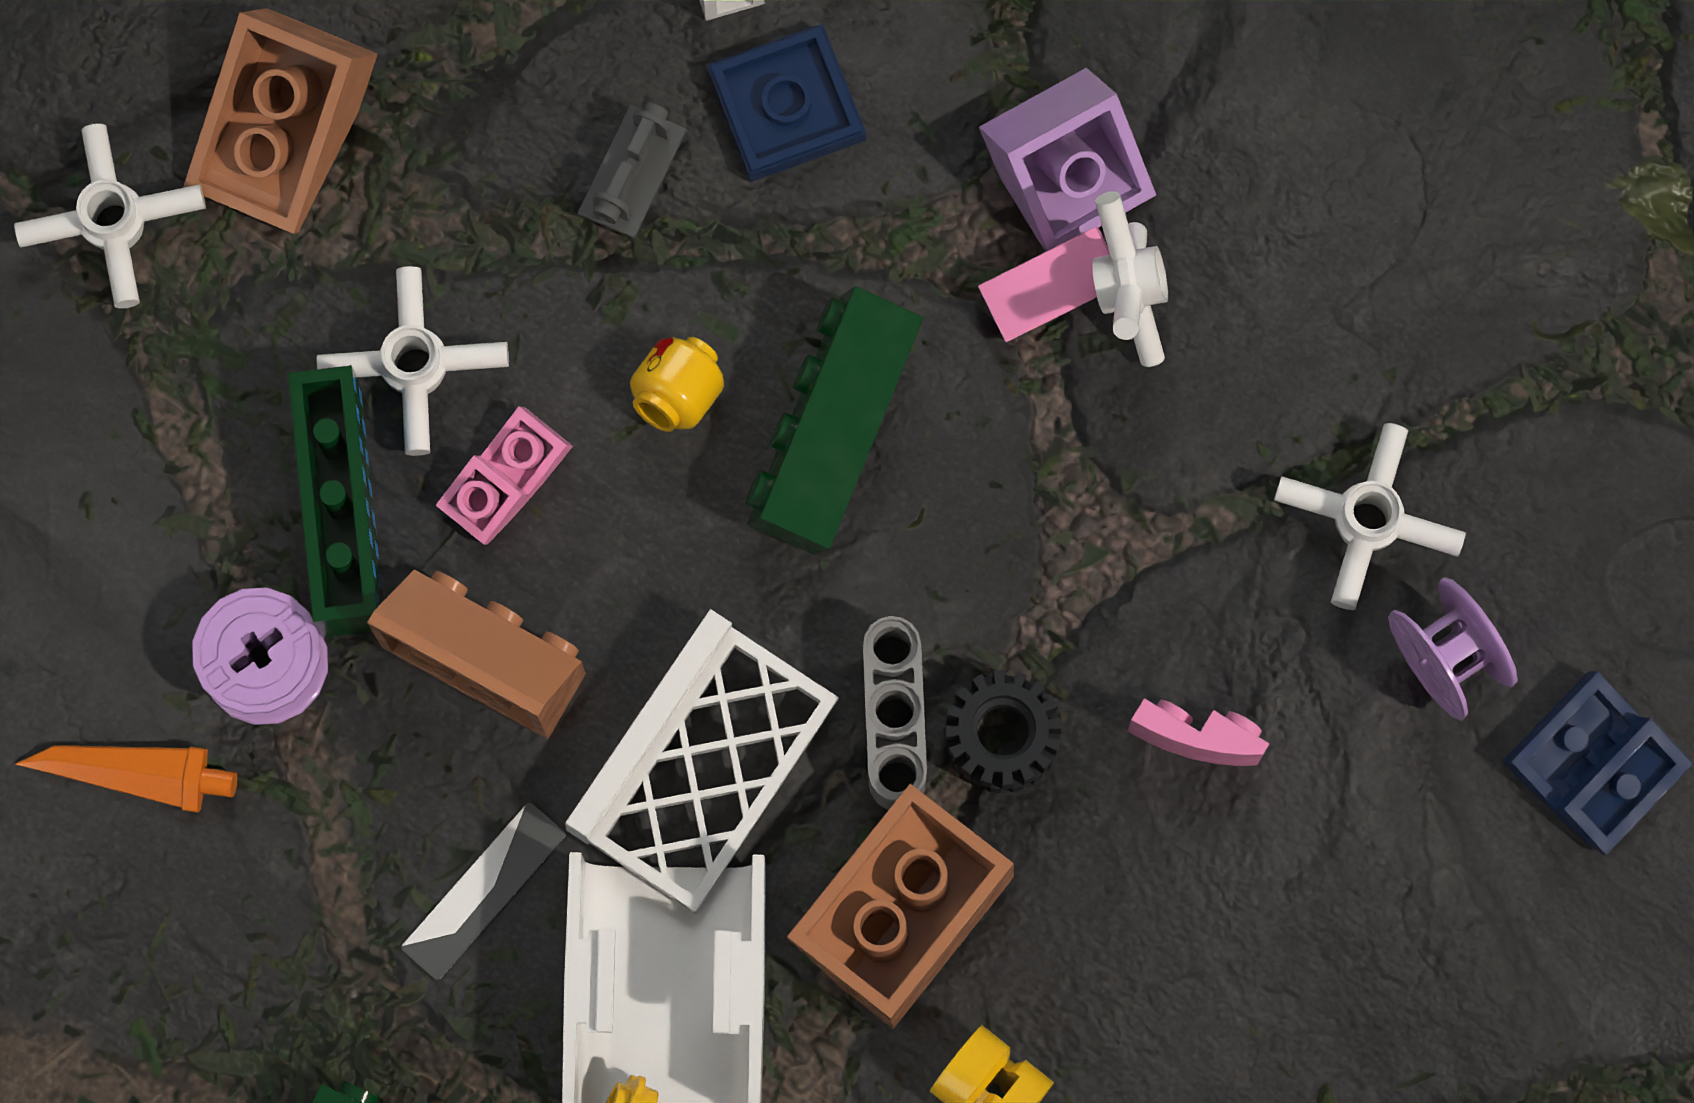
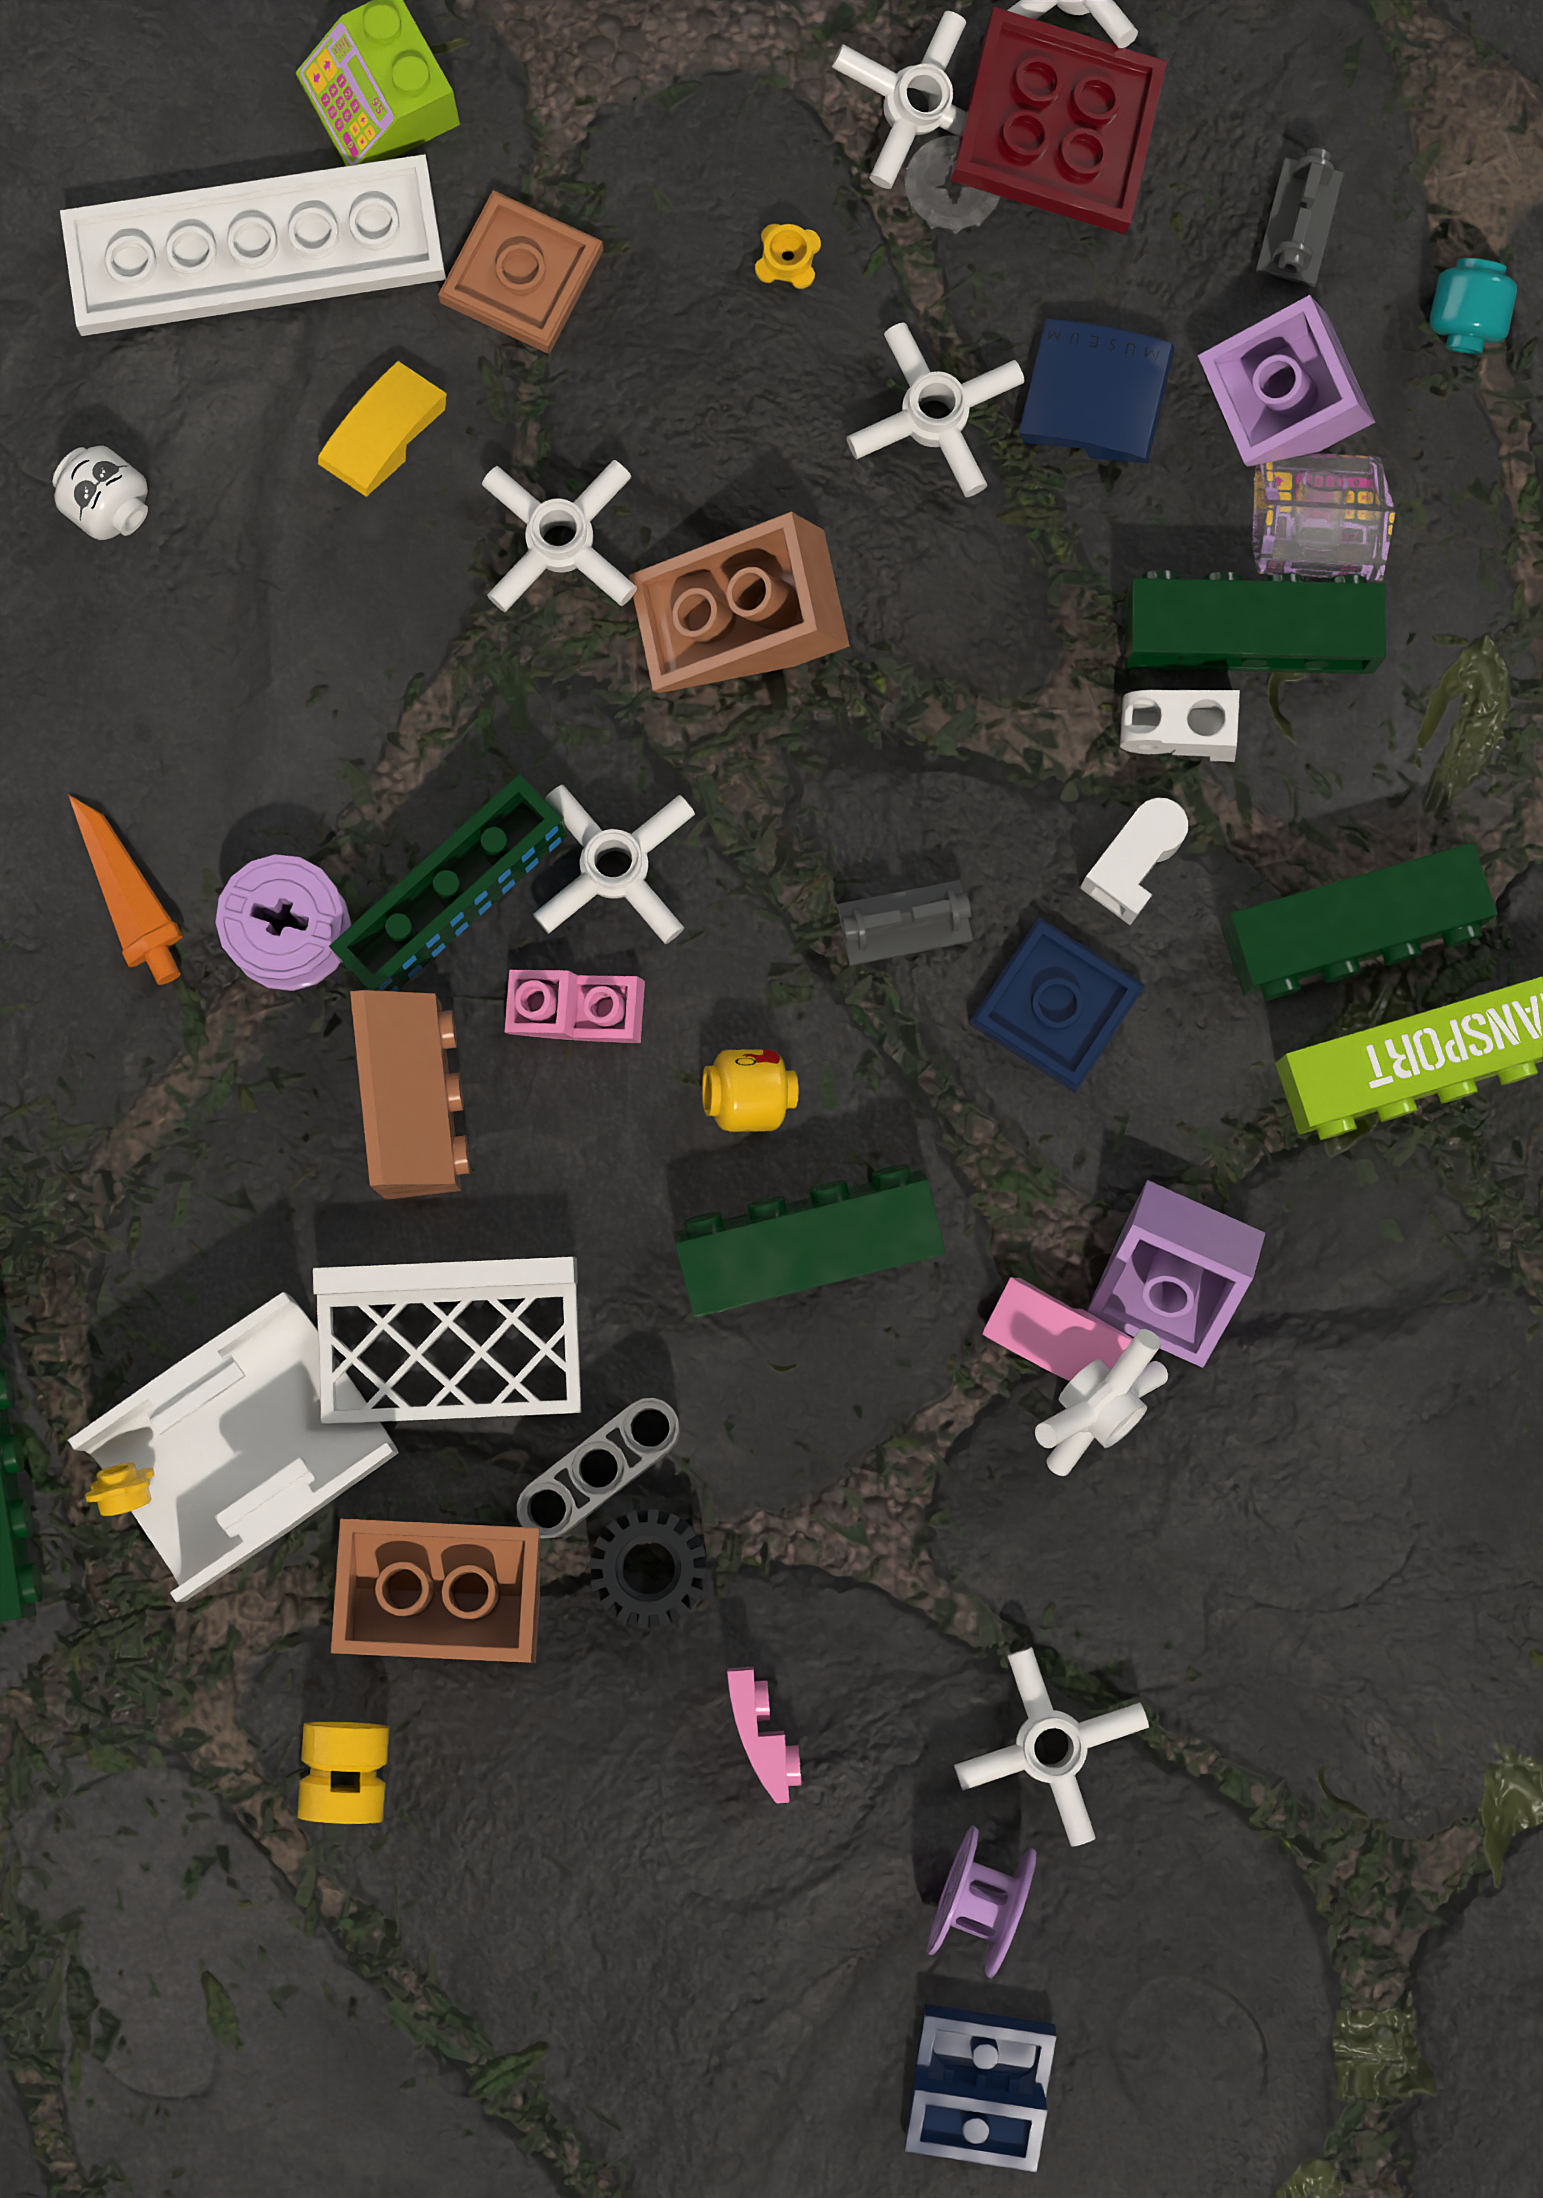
camera: 50 degrees right, 5 degrees up
dark grey sticker [401,803,566,980] -> none

